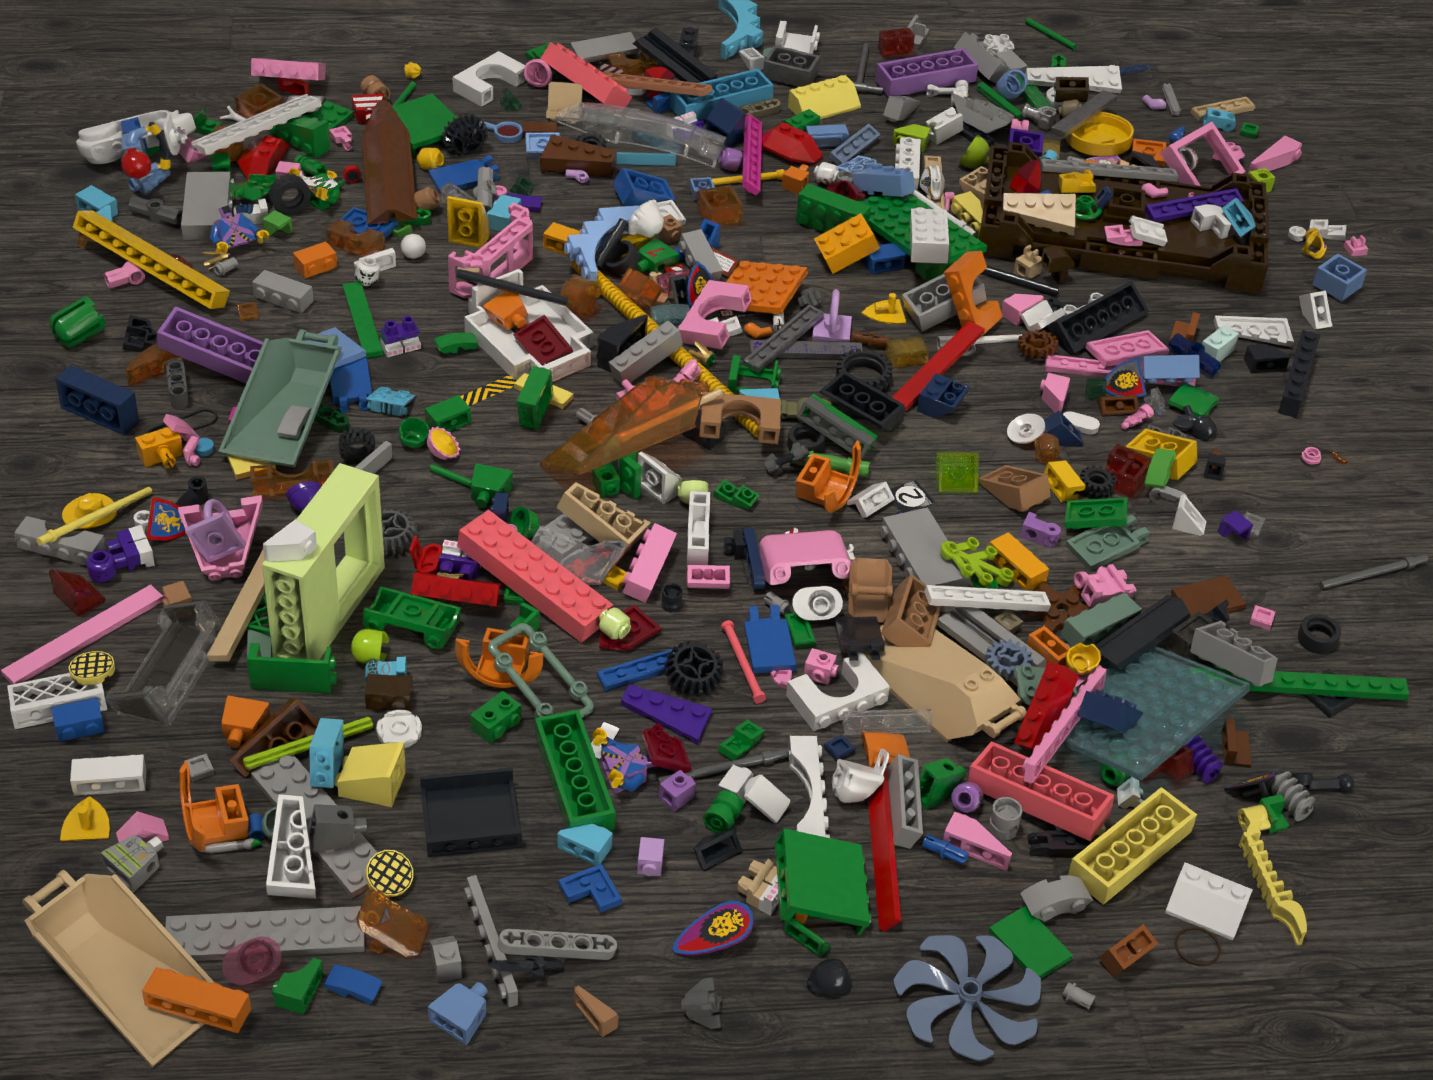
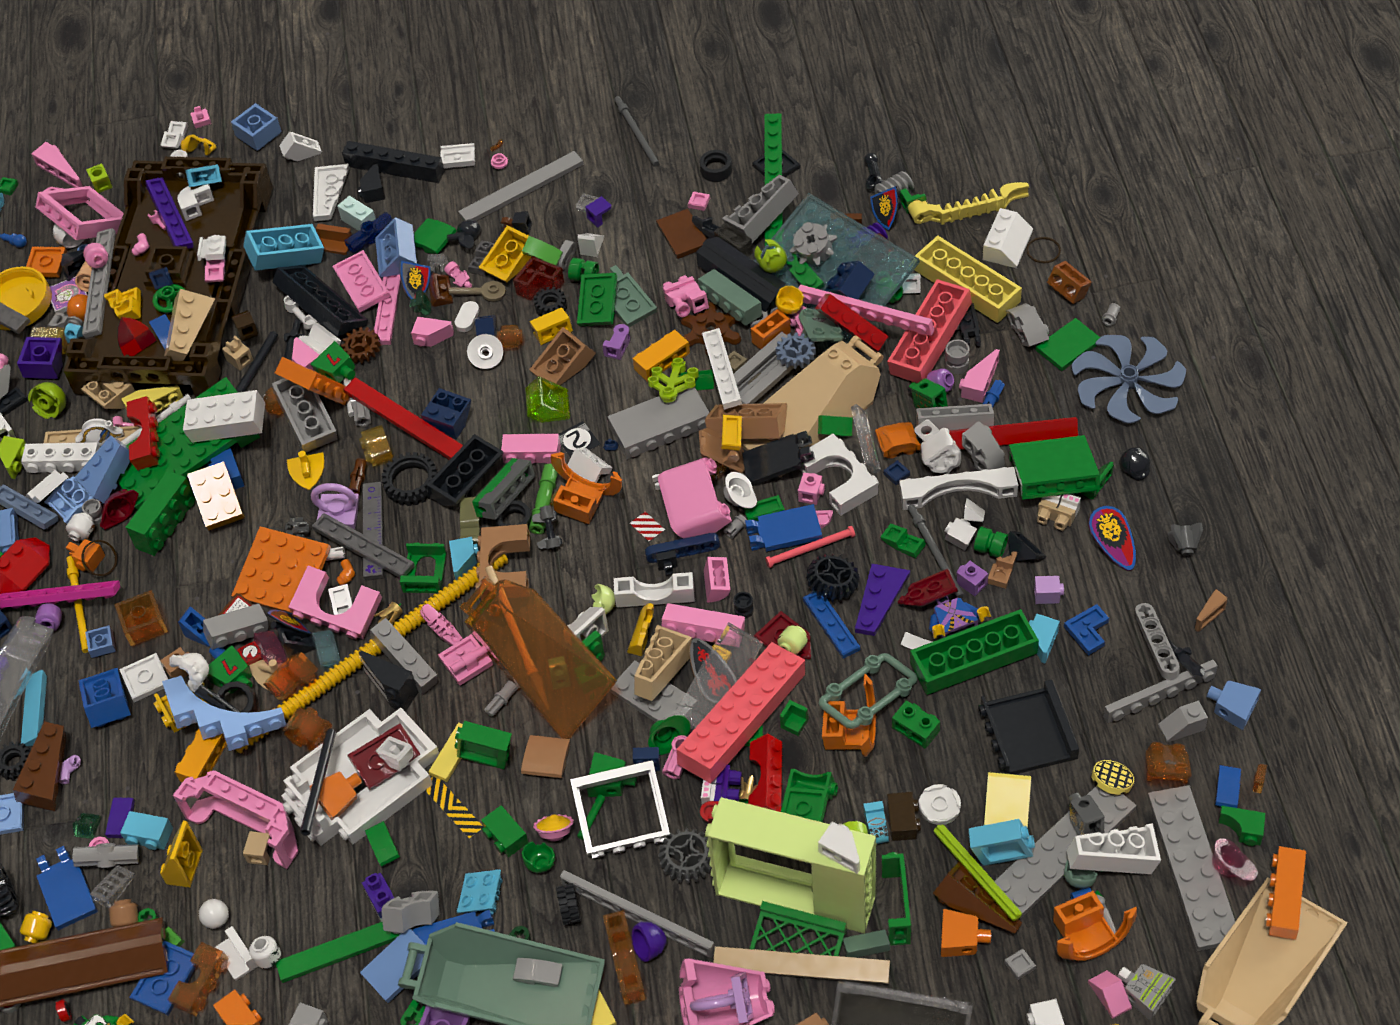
camera: 85 degrees left, 10 degrees up
green slope [712,479,760,509] -> none
none -> white slope [25,470,68,503]
none -> dark brown piece [81,540,117,576]
none -> bright pink head [83,243,108,268]
none -> red arch [126,396,160,470]
none -> medium azure brick [243,224,324,270]
none -> green torso [311,341,355,383]
none -> white slope [376,736,414,771]
none -> light grey brick [382,891,440,934]
none -> white plate [441,143,475,168]
none -> dark tan piece [449,281,506,301]
none -> light grey tile [458,151,584,221]
none -> bright pink brick [501,434,561,464]
none -> medium nougat slope [521,735,570,778]
none -> green wheel [568,257,599,282]
none -> white window [570,760,670,858]
none -> yellow slope [627,603,654,656]
none -> yellow tile [721,415,742,451]
none -> lime helmet [755,239,787,273]
none -> green plate [786,253,825,290]
none -> light grey brick [790,222,837,266]
none -> green tile [818,415,853,436]
none -> light grey brick [962,421,1005,471]
none -> medium nougat slope [988,551,1017,589]
none -> clear orange tile [1253,764,1267,793]

